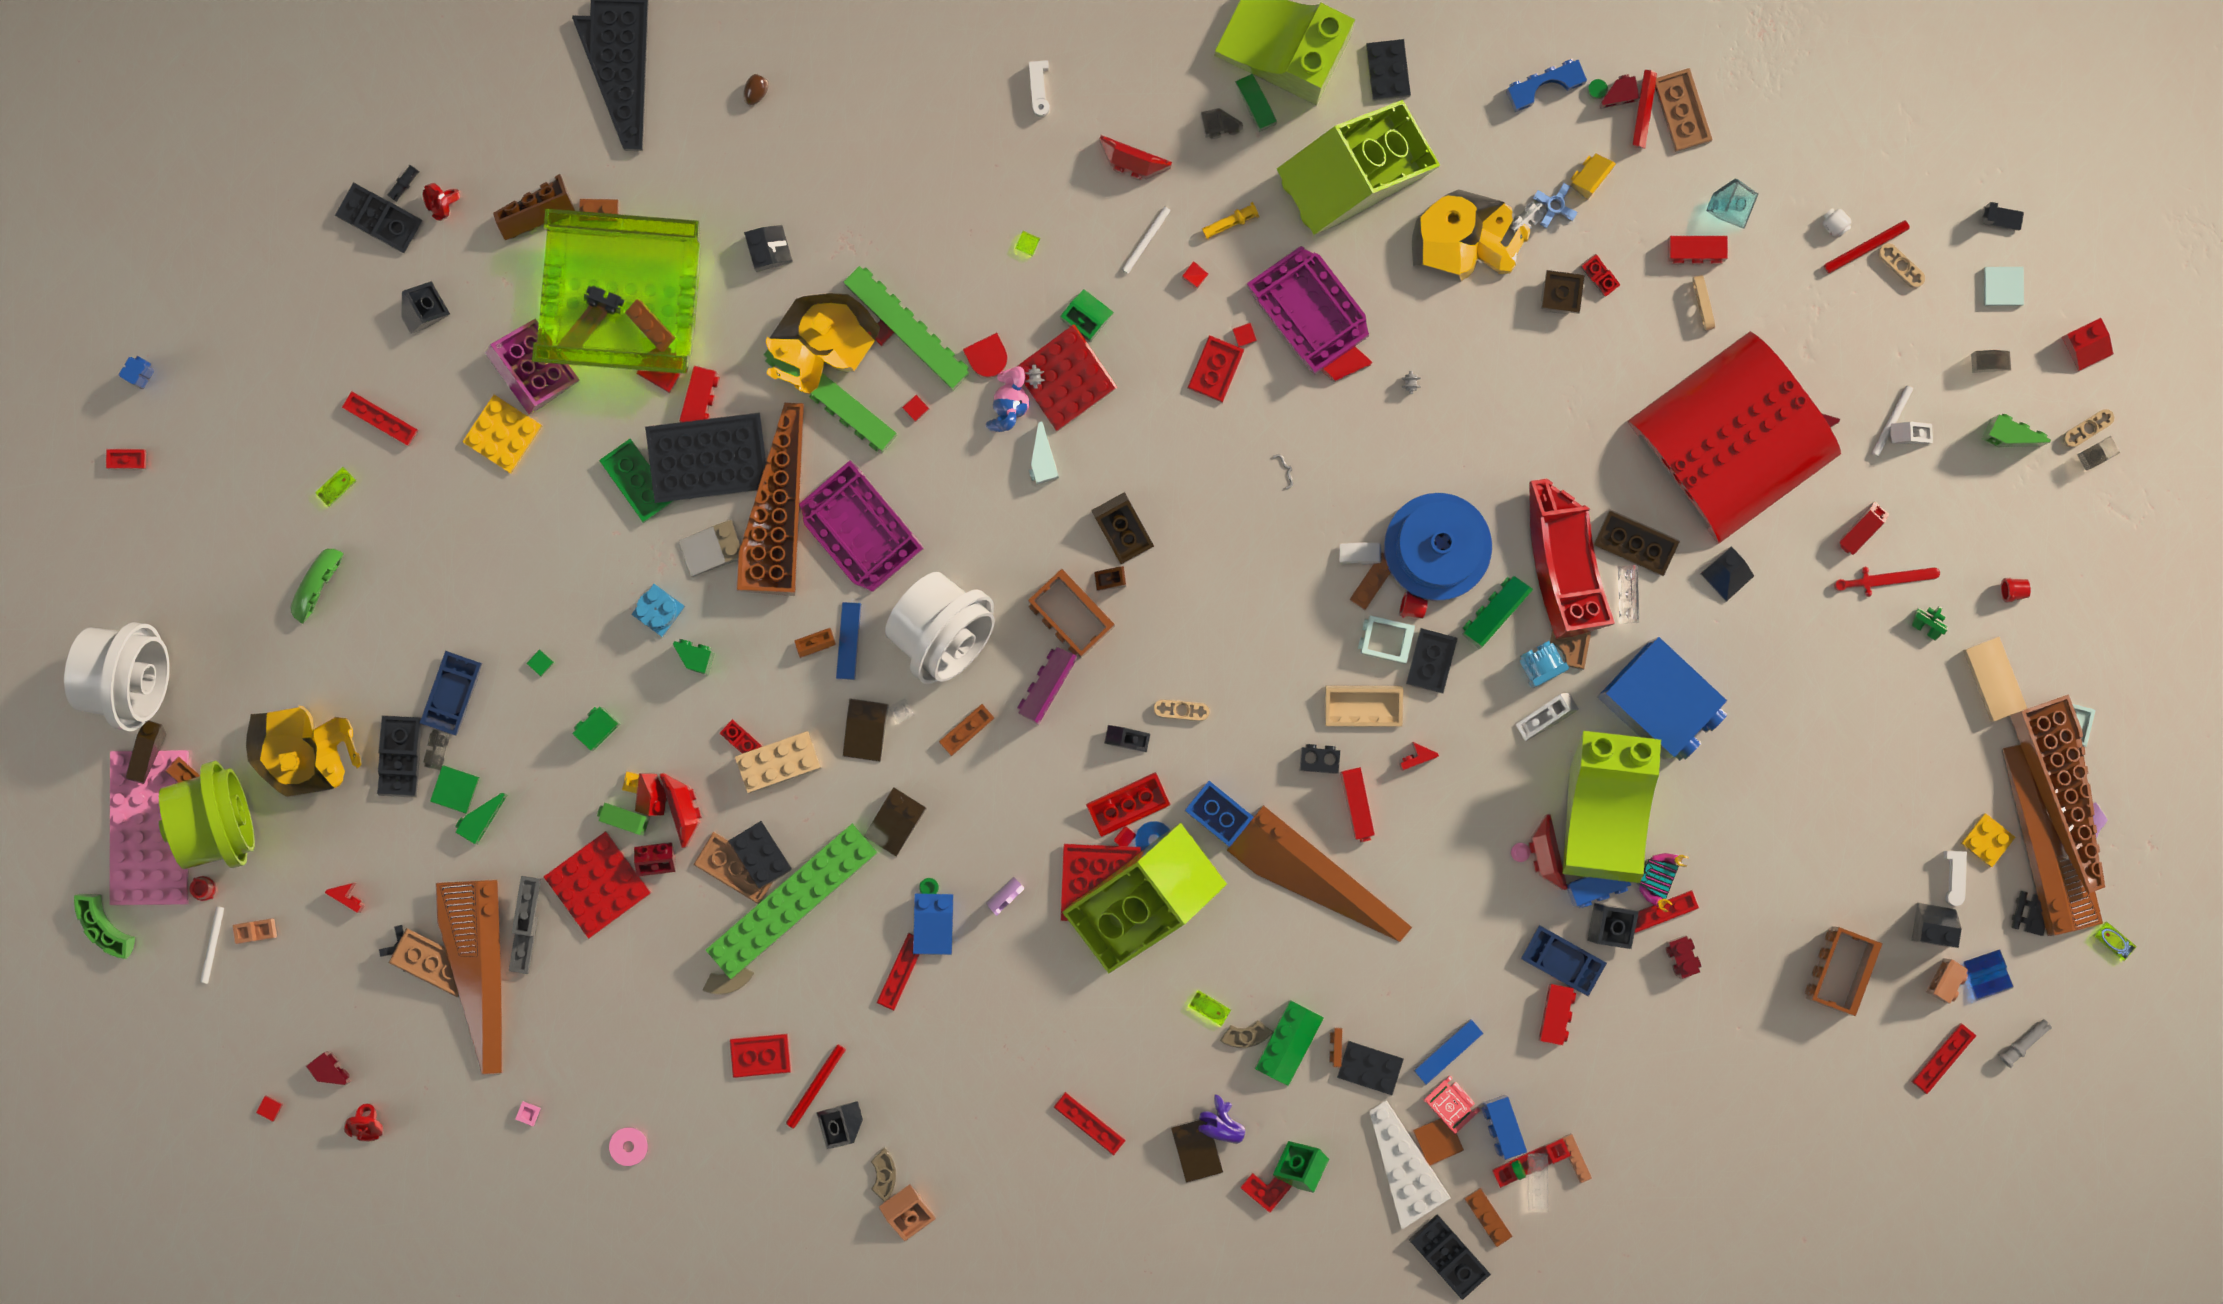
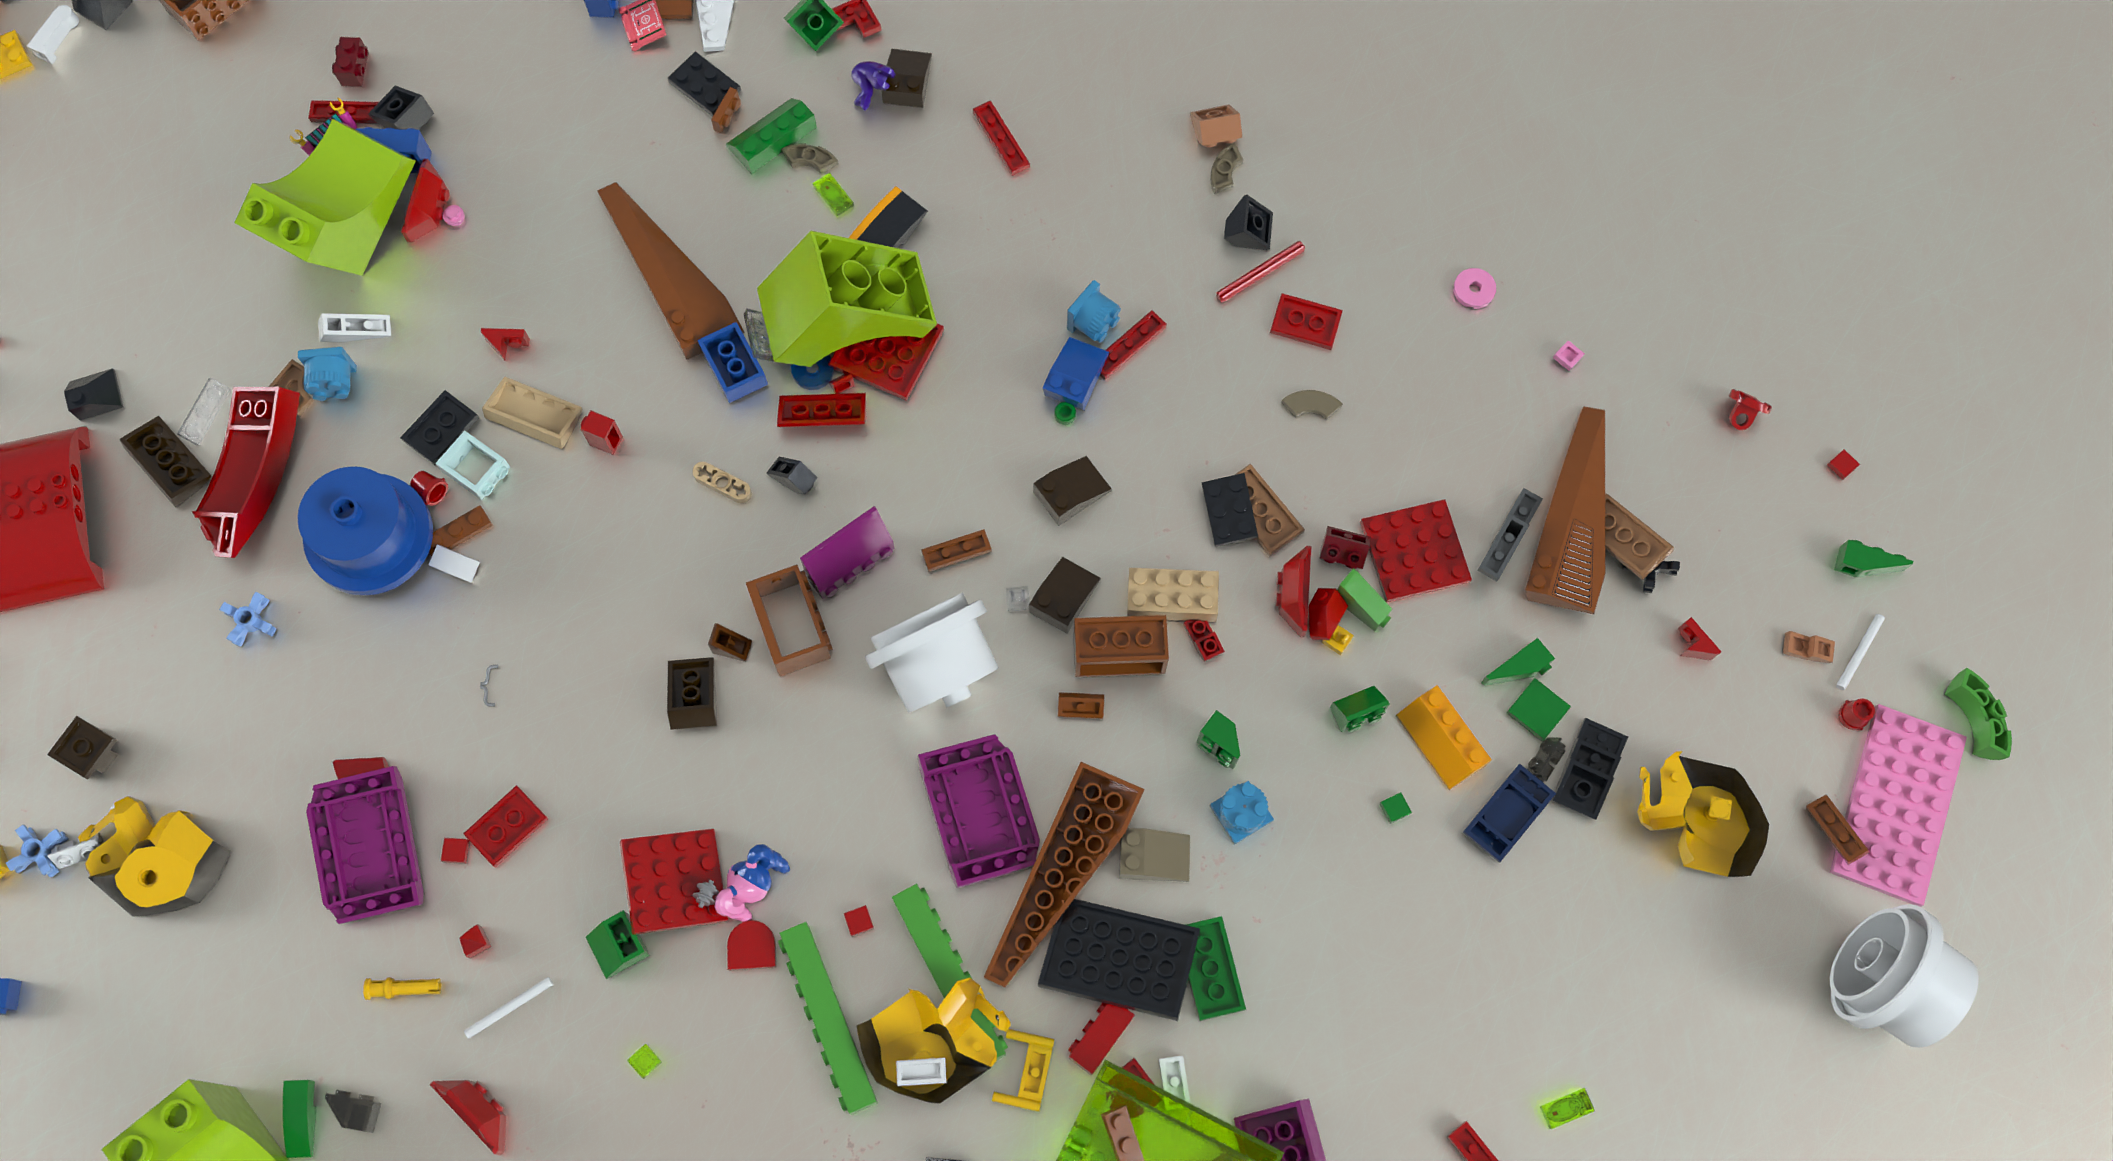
camera: 160 degrees left, 15 degrees down
dark brown slope [125,721,167,784] -> none
lime piece [159,761,255,869] -> none
bright green brick [290,549,344,624] -> none
dark red slope [306,1051,351,1085] -> none
yellow plate [462,394,542,473] -> none
bright green brick [706,823,878,979] -> none
blue slope [836,602,862,680] -> none
red tile [868,319,895,347] -> none
lavender slope [986,877,1025,916] -> none
light aqua slope [1029,421,1059,484] -> none
lime slope [1276,100,1440,235] -> none
black brick [1299,744,1340,774] -> none
red slope [1340,767,1375,843] -> none
black plate [1366,39,1411,101] -> none
light grey wheel [1401,371,1421,394] -> none
blue slope [1413,1019,1484,1085] -> none
green slope [1462,576,1533,649] -> none
dark blue slope [1521,925,1607,997] -> none
red brick [1539,984,1576,1045] -> none
red slope [1580,254,1620,297] -> none
blue brick [1597,637,1727,761] -> none
none -> light blue pin [219,592,277,647]
none -> red brick [581,410,623,455]
none -> clear plate [743,309,774,362]
none -> black slope [849,186,928,248]
none -> white tile [896,1058,946,1086]
none -> yellow plate [992,1029,1055,1112]
none -> dark azure piece [1067,280,1121,343]
none -> dark orange hose [1073,615,1169,677]
none -> white plate [1159,1056,1191,1109]
none -> light orange slope [1396,685,1492,790]
none -> green slope [1834,540,1914,577]

